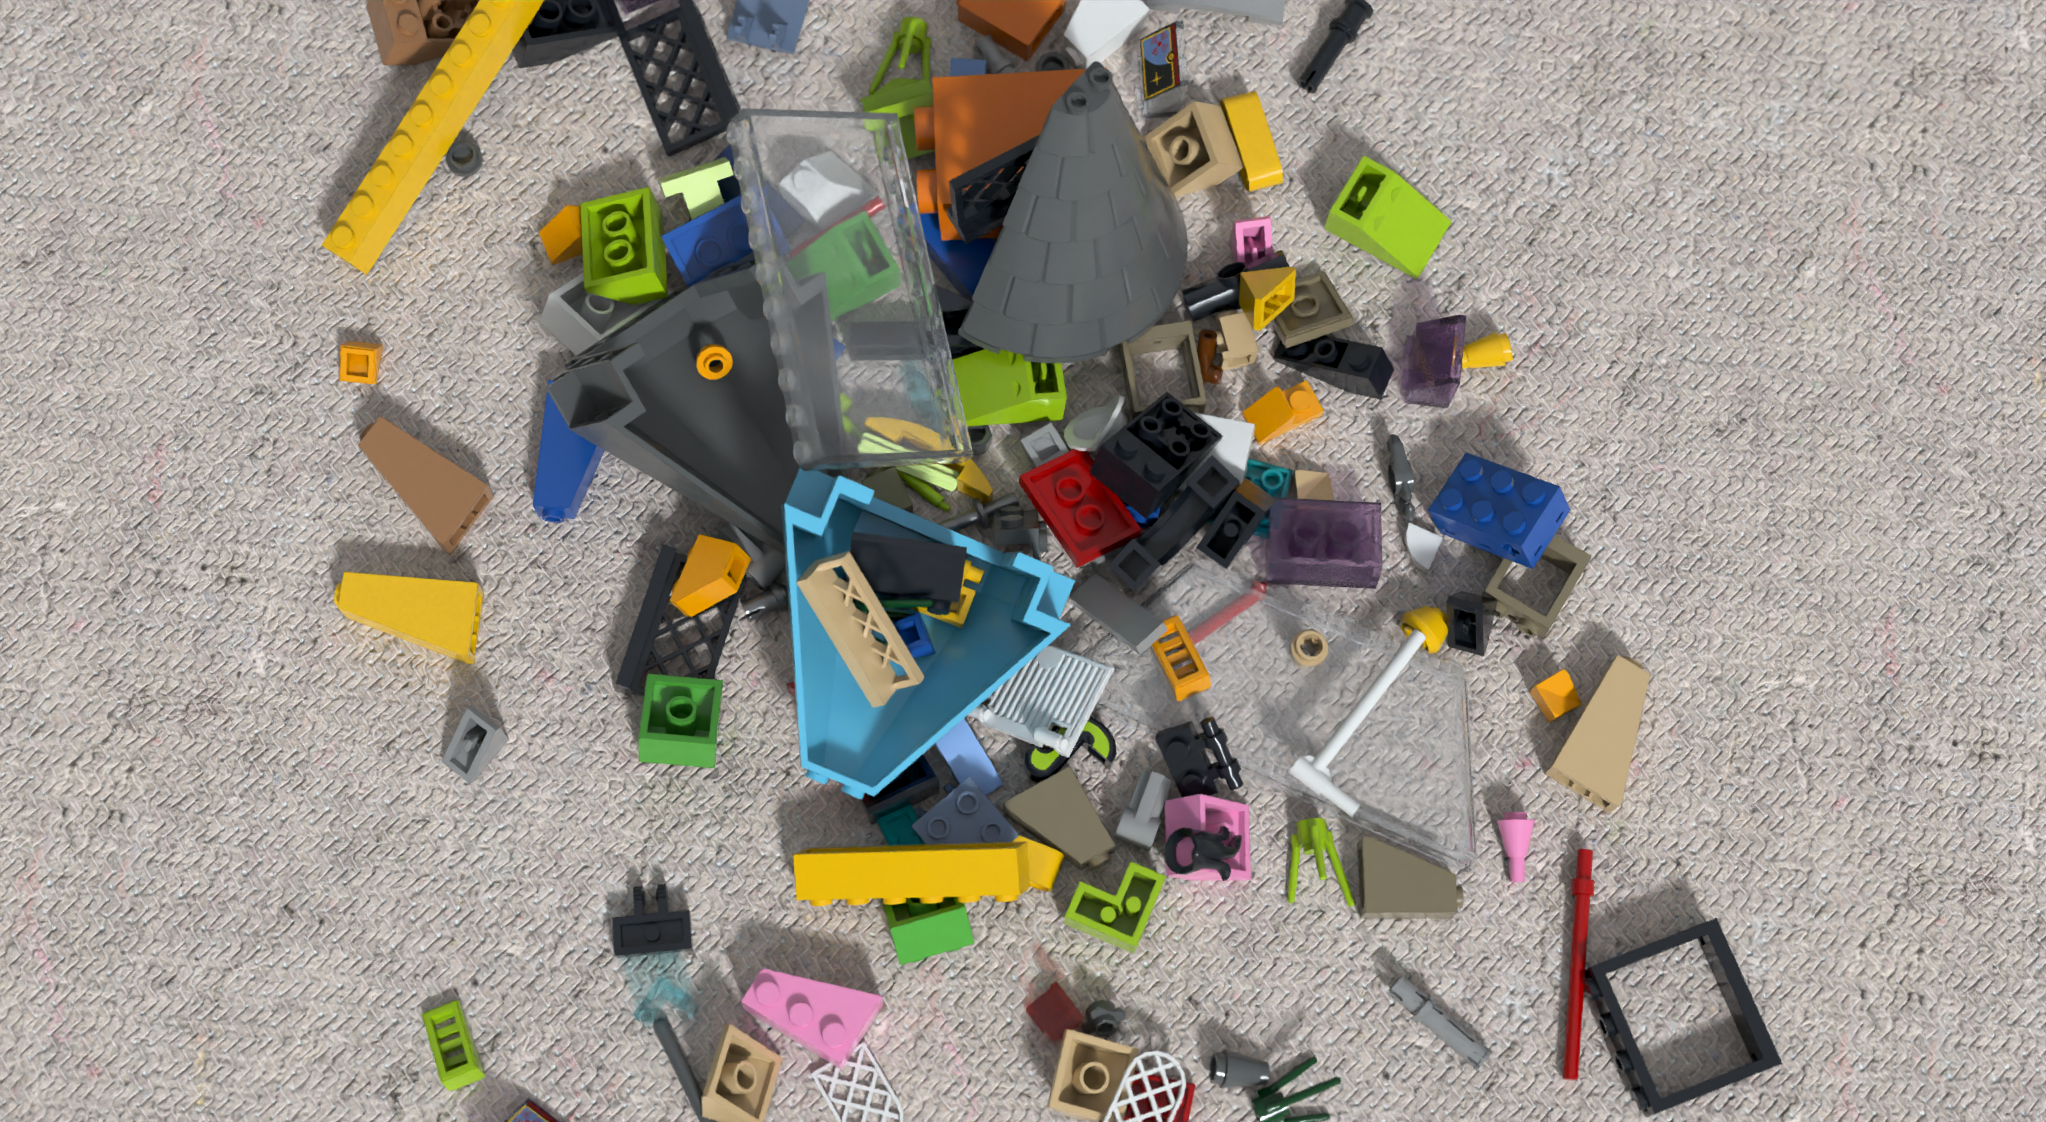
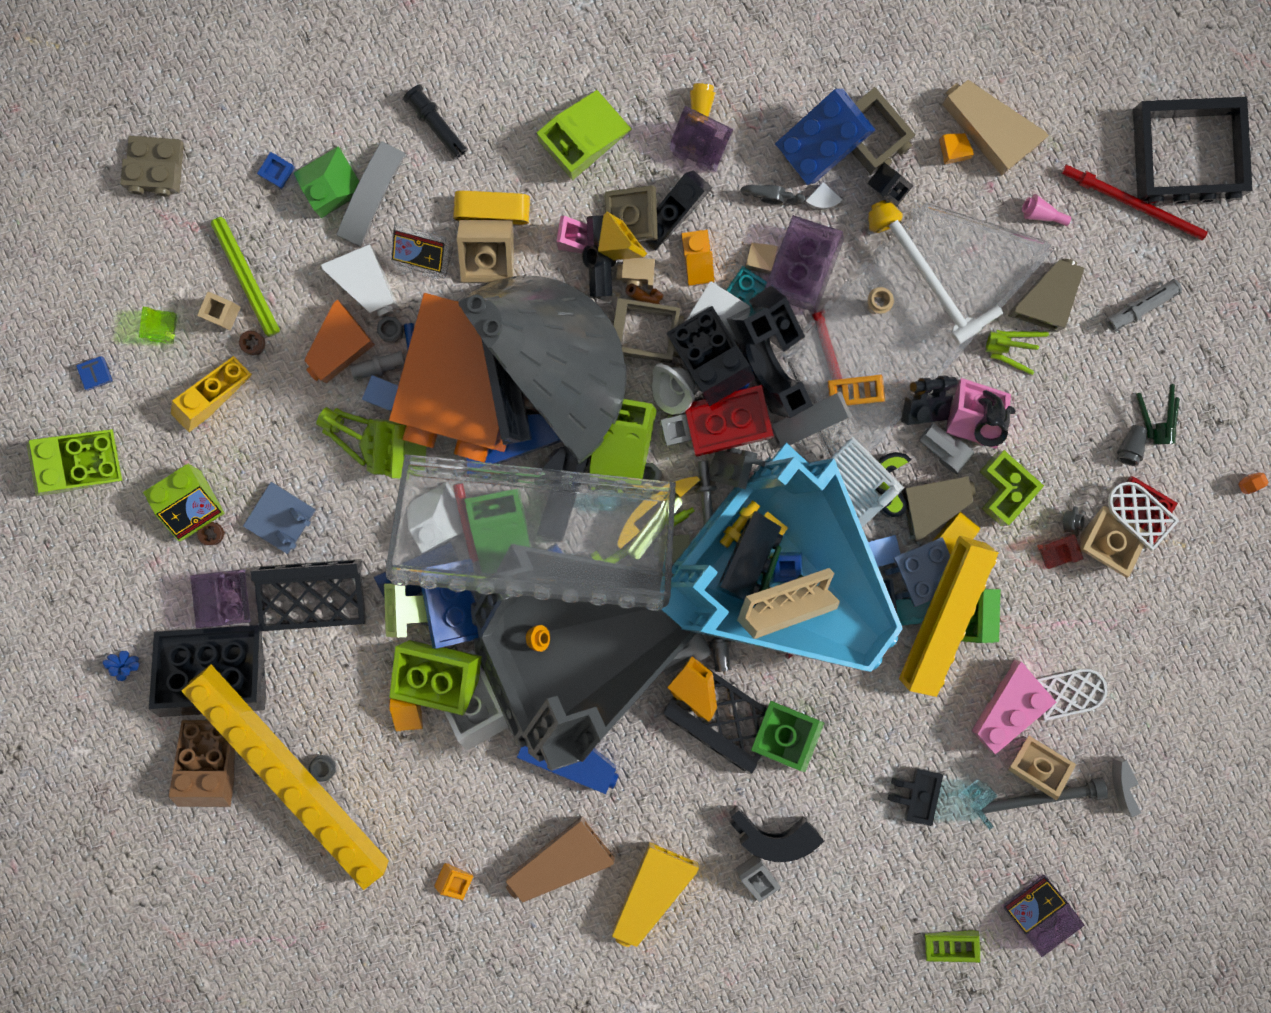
camera: 70 degrees left, 15 degrees up
none -> black arch [729,806,824,862]

